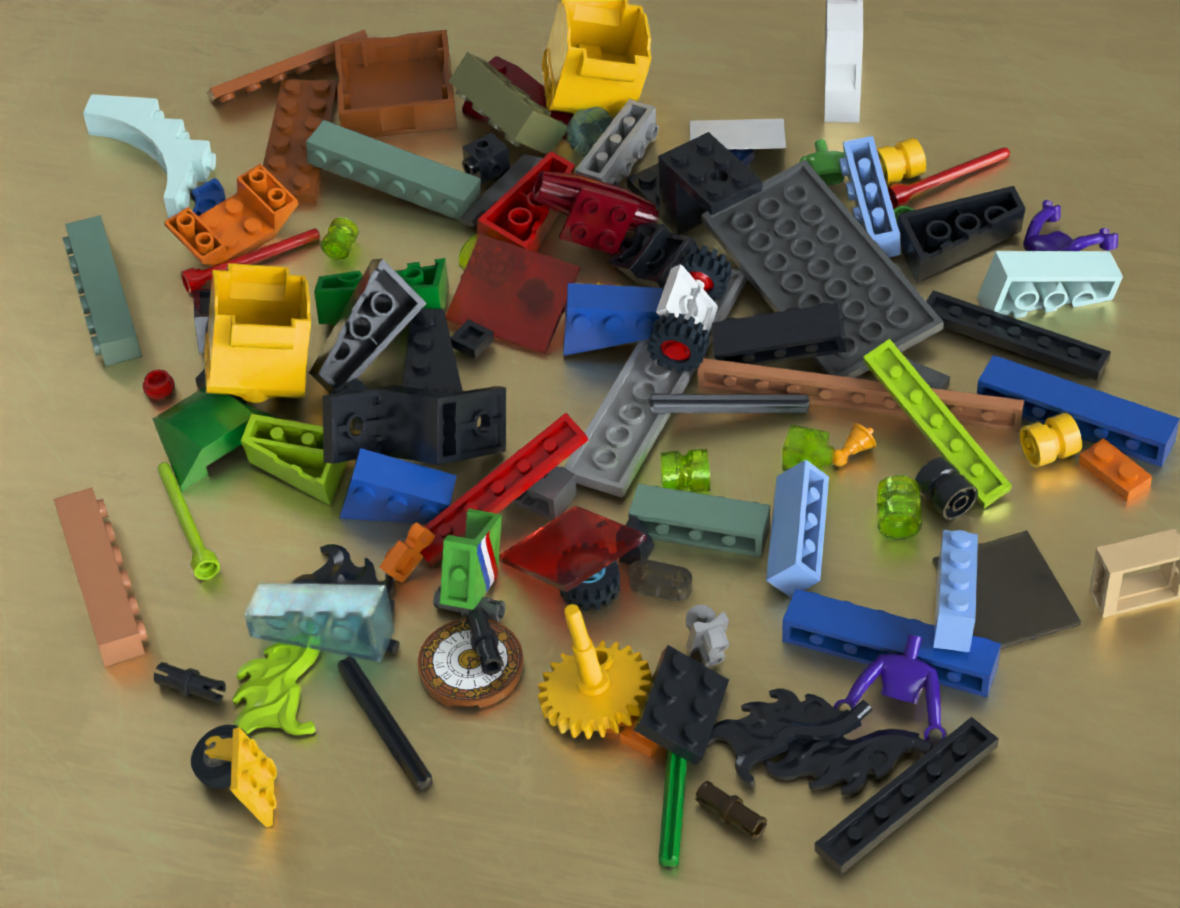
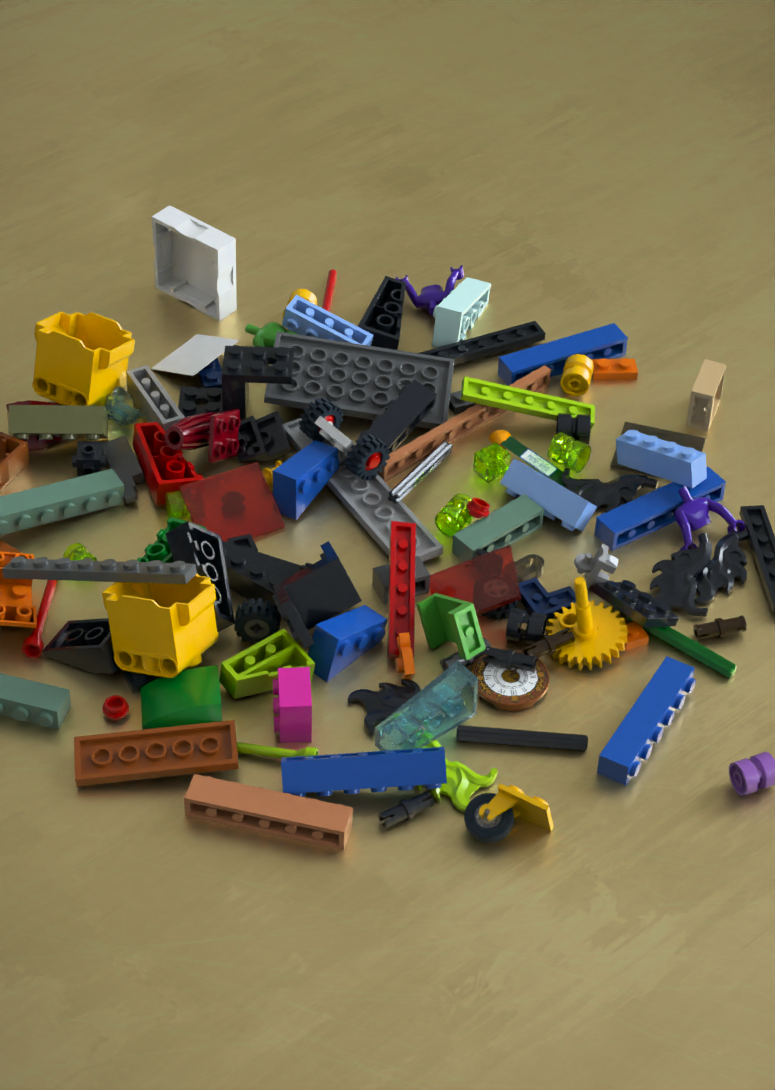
camera: 60 degrees left, 5 degrees down
none -> dark grey plate [2,556,197,584]
none -> dark orange plate [74,720,239,786]
none -> dark pink brick [273,667,312,743]
none -> blue brick [281,747,447,797]
none -> red plate [466,497,490,519]
none -> sticker [501,436,572,488]
none -> black wheel [505,608,547,644]
none -> dark blue plate [515,577,576,620]
none -> dark brown pin [522,627,575,658]
none -> black piece [562,468,659,513]
none -> blue brick [597,656,696,785]

